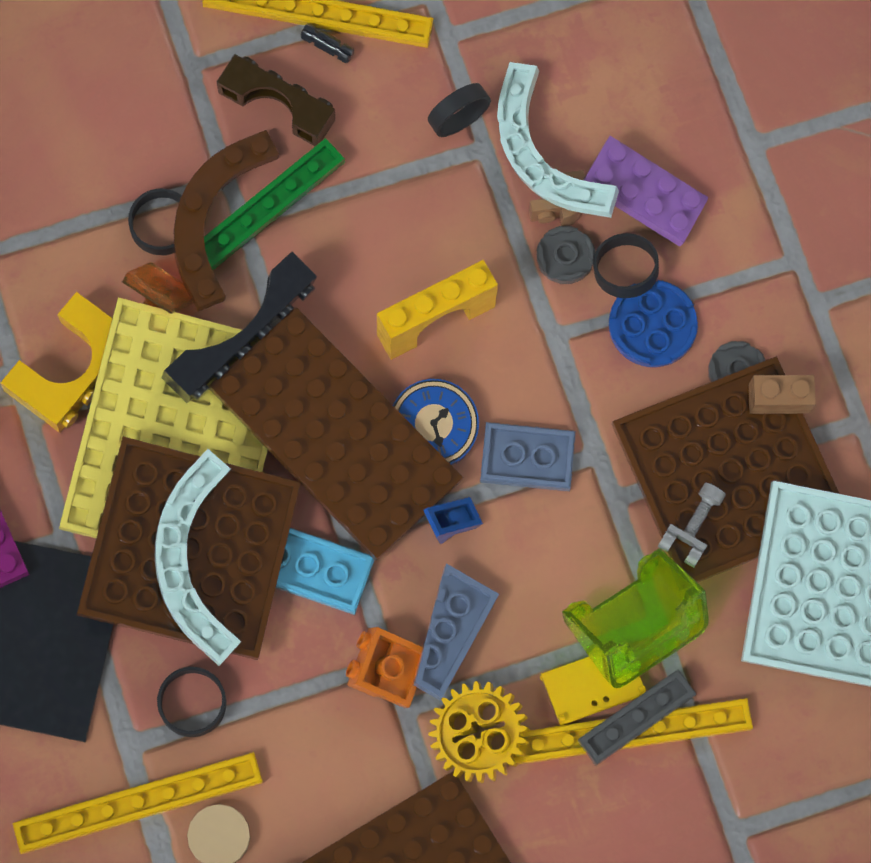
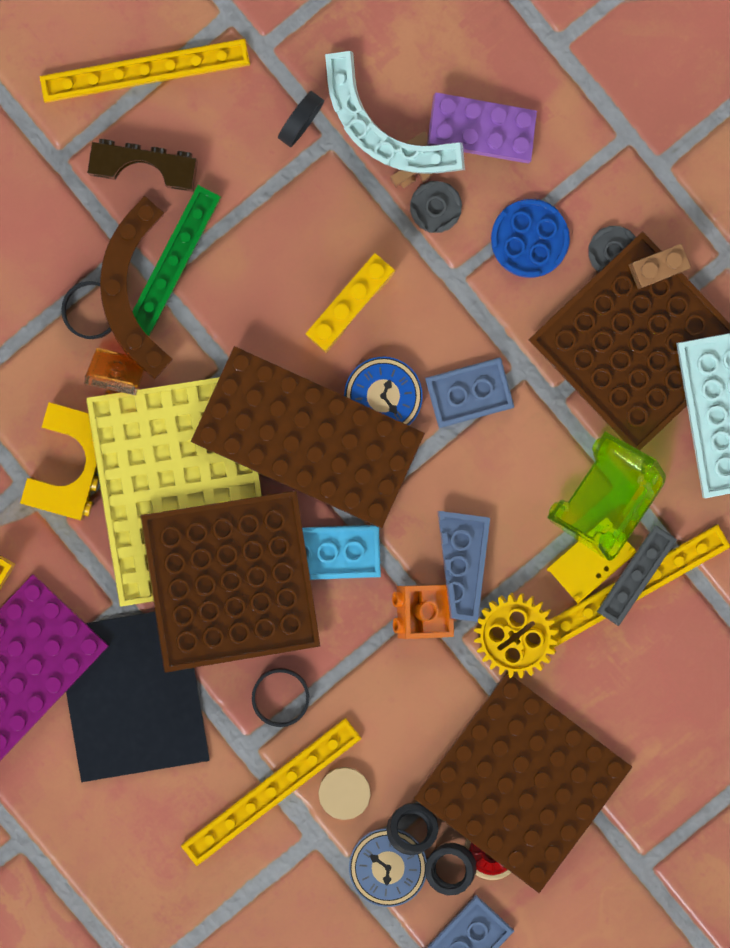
camera: 20 degrees left, 15 degrees up
light aqua plate [155,449,241,666] -> none
black arch [161,251,317,403] -> none
black axle [301,24,354,63] -> none
blue slope [423,497,483,544] -> none
black tyre [593,233,659,298] -> none
light grey bar [657,483,726,568] -> none

